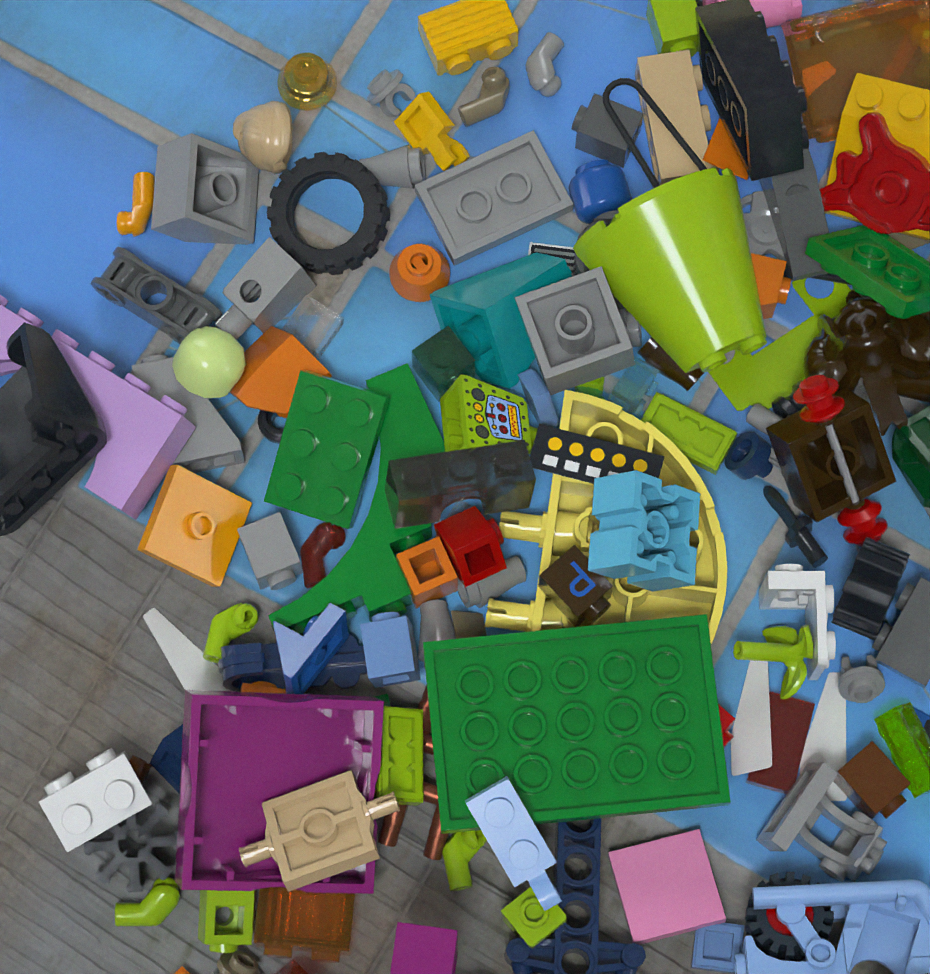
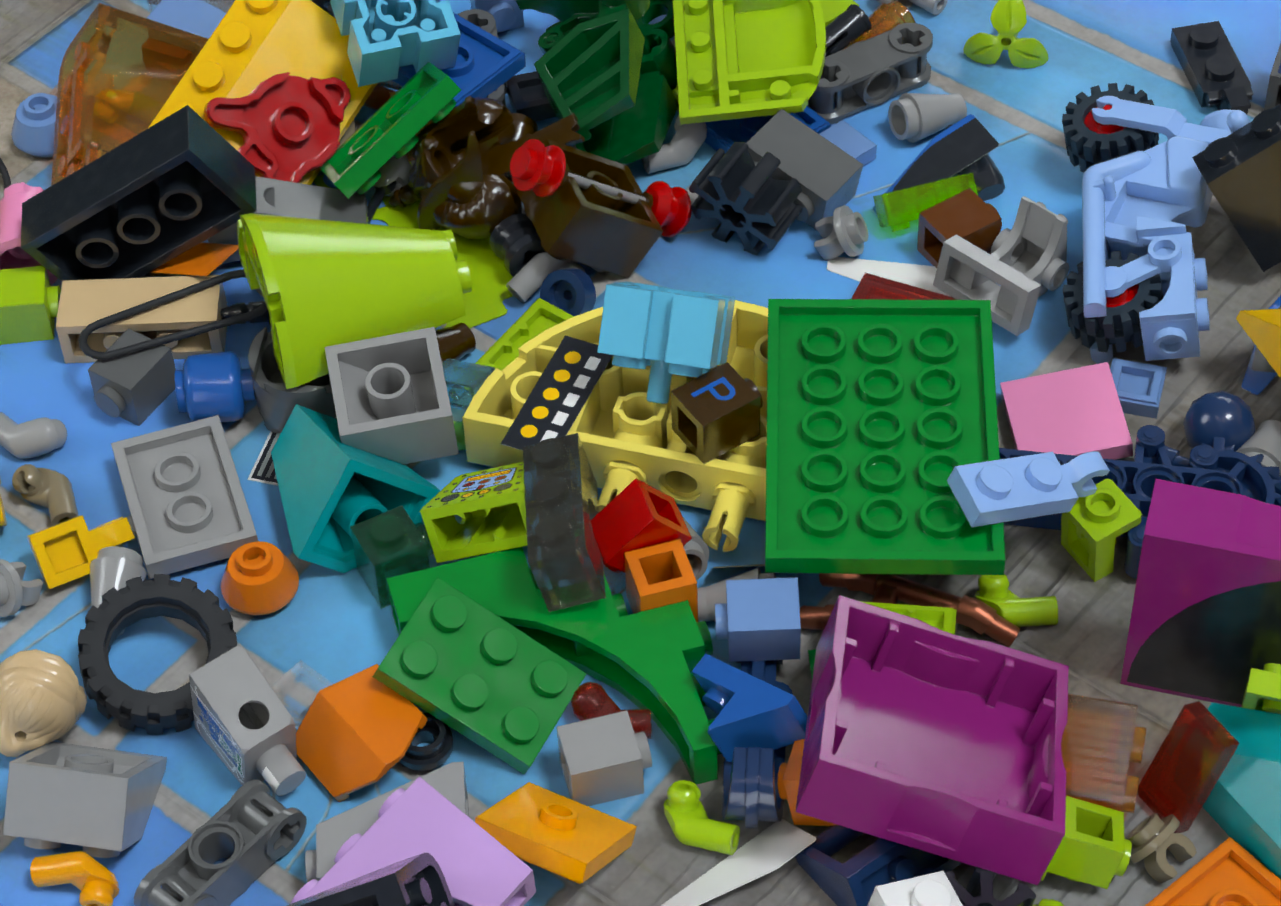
camera: 80 degrees left, 25 degrees down
yellowish green hair [172,326,246,398] -> none
tan plate [239,770,400,892] -> none
medium blue tile [518,368,559,428] -> none
lime plant [733,624,814,700] -> none
white bracket [759,564,836,680] -> none
black piece [763,486,828,568] -> none

